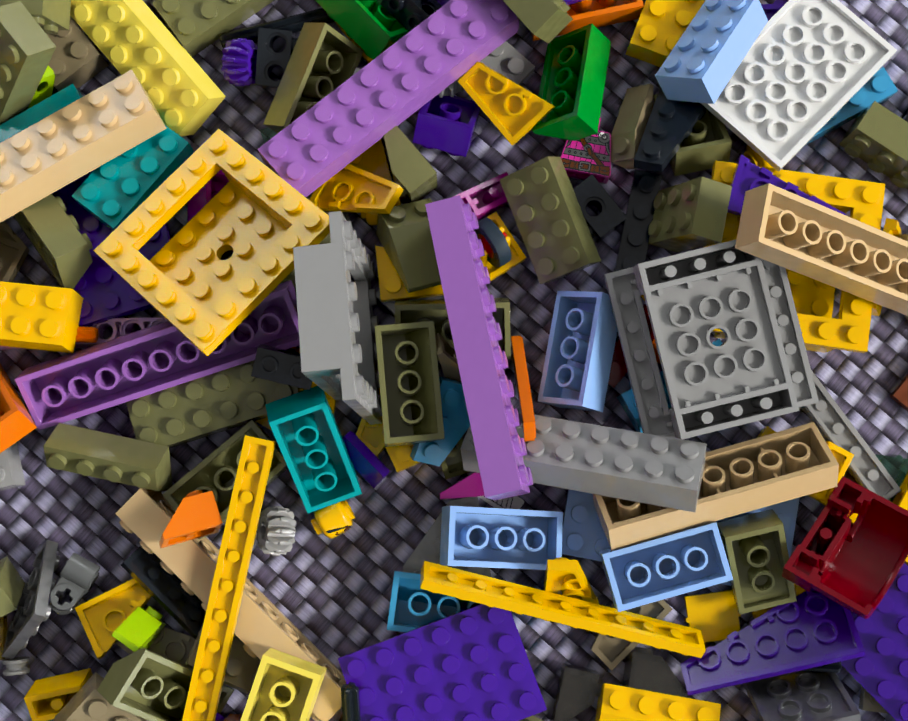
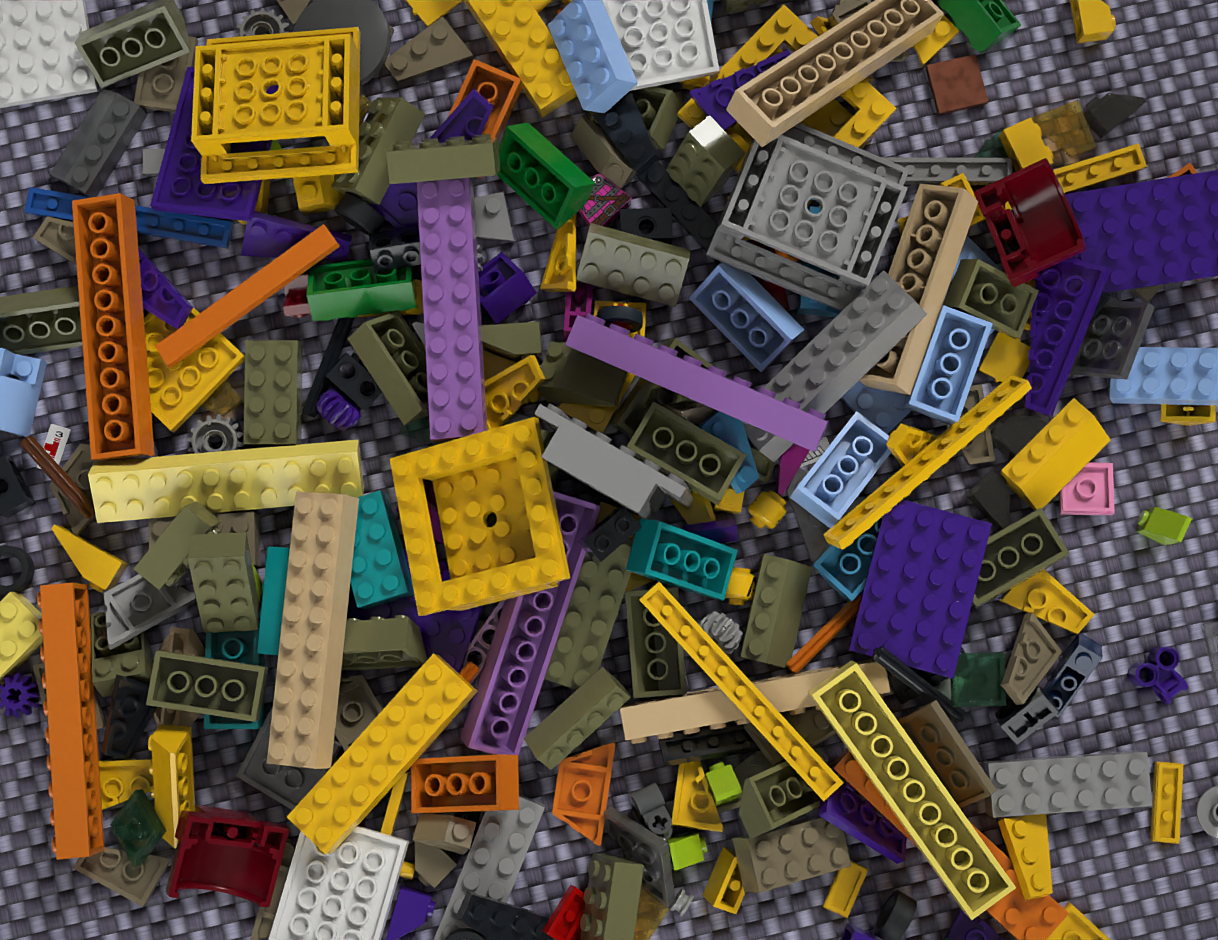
camera: 60 degrees left, 0 degrees up
orange slope [159,490,223,548] -> none
yellow wing [458,62,555,145] -> none
orange tile [511,335,536,442] -> none
none -> yellow wing [540,214,576,292]
none -> orange wing [552,742,616,846]
none -> lime slope [667,831,708,870]
none -> olive slope [738,554,812,669]
none -> yellow head [748,490,787,529]
none -> orange axle [786,594,862,674]

